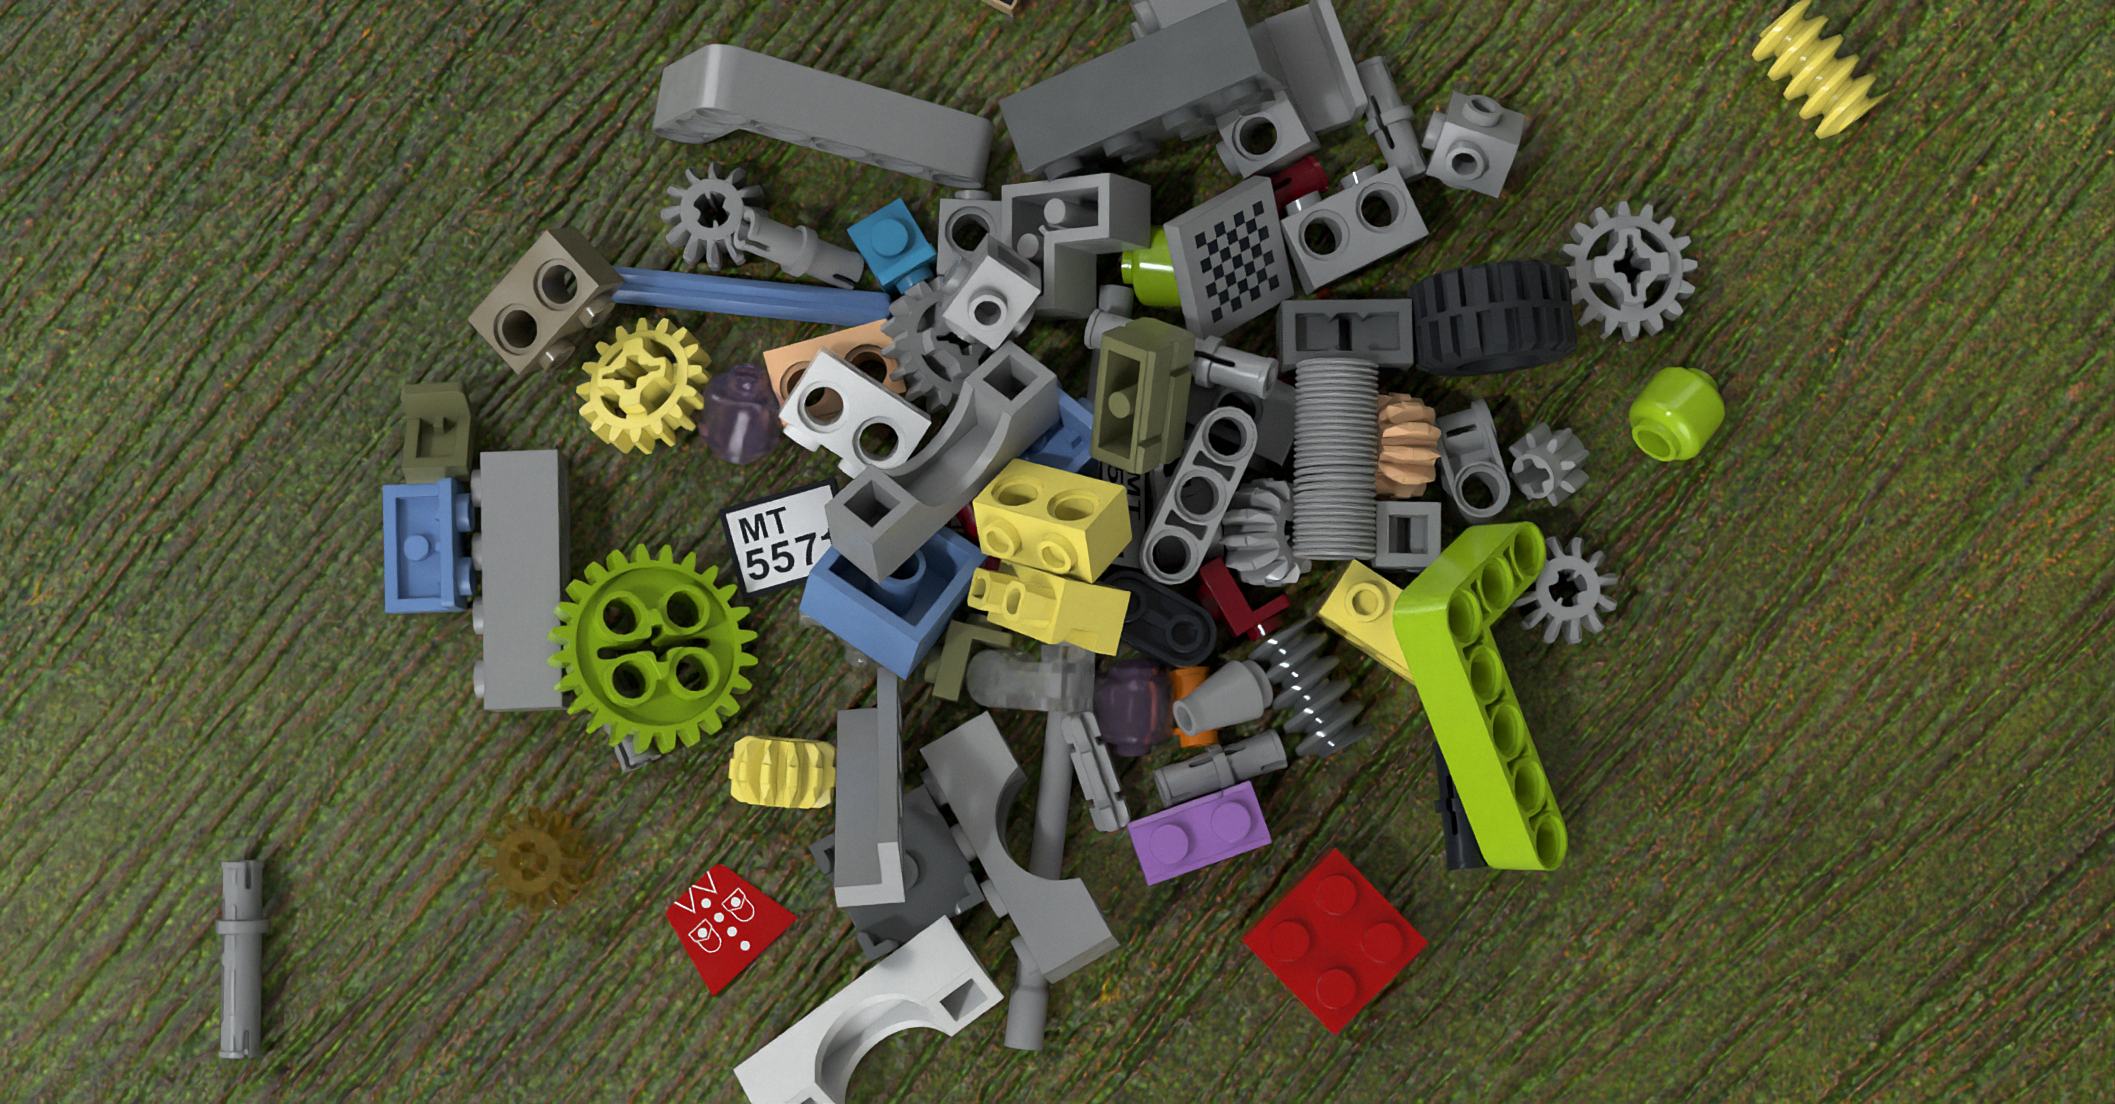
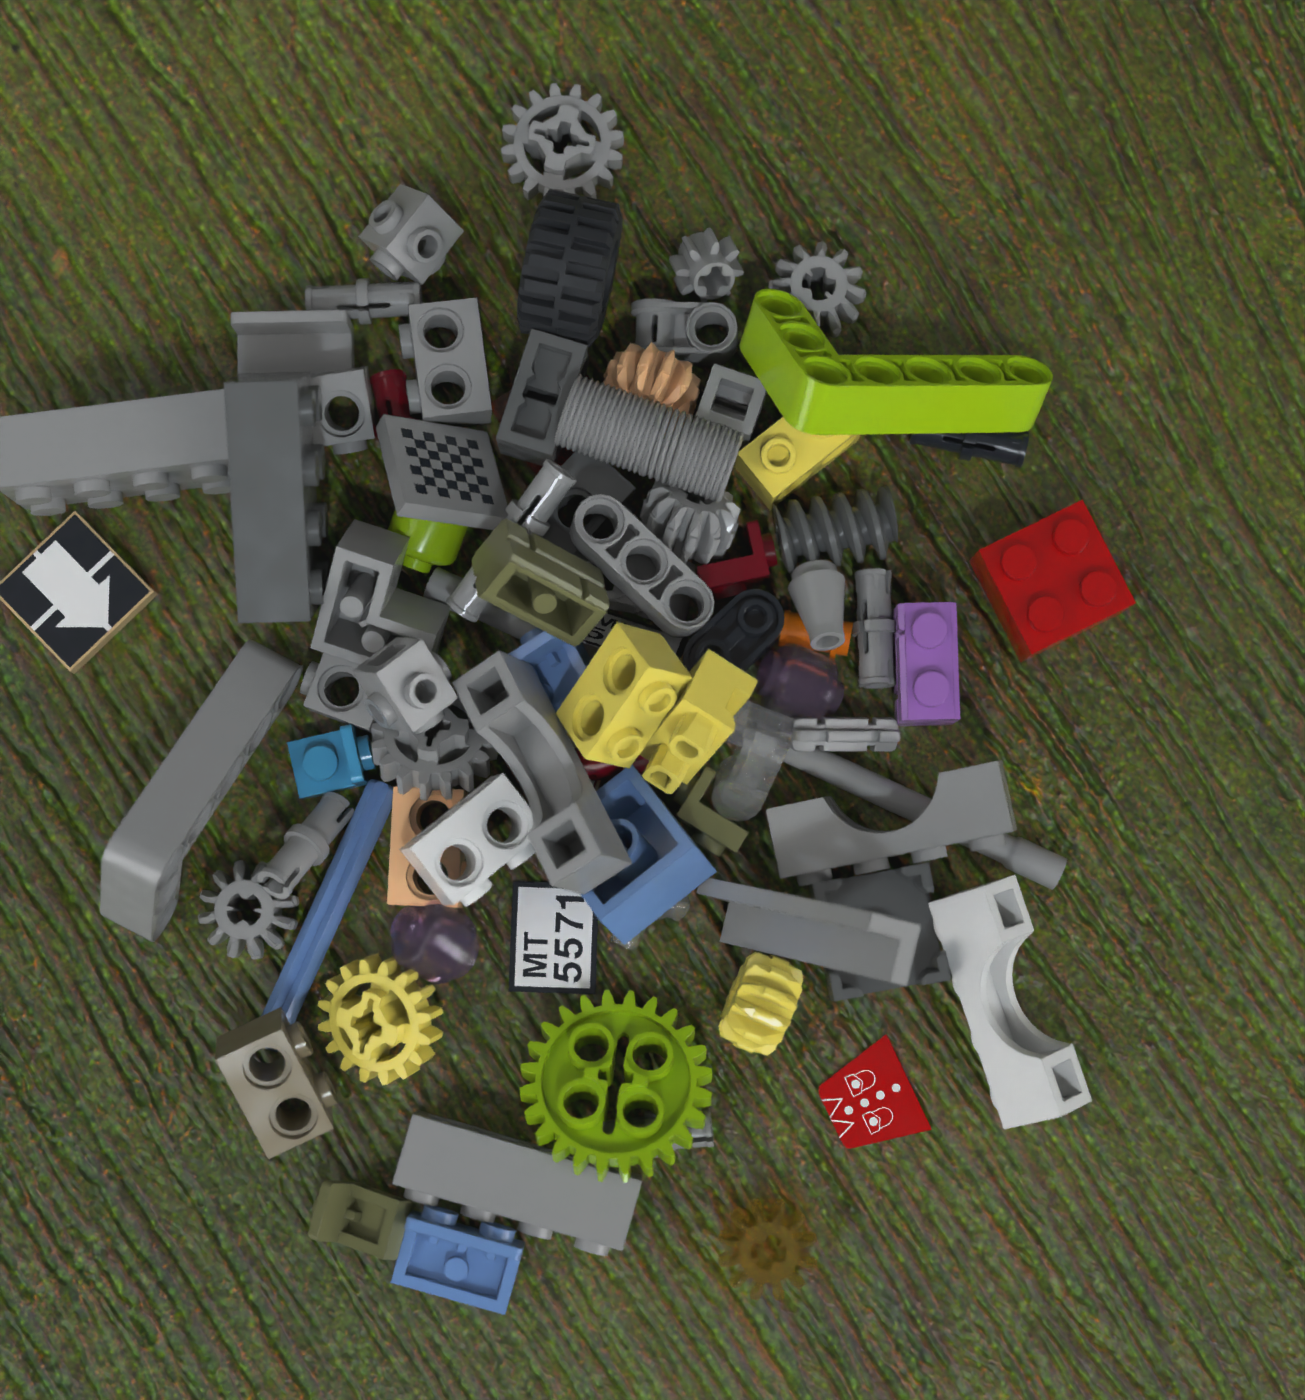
camera: 75 degrees left, 0 degrees up
lime head [1628,367,1726,462] -> none

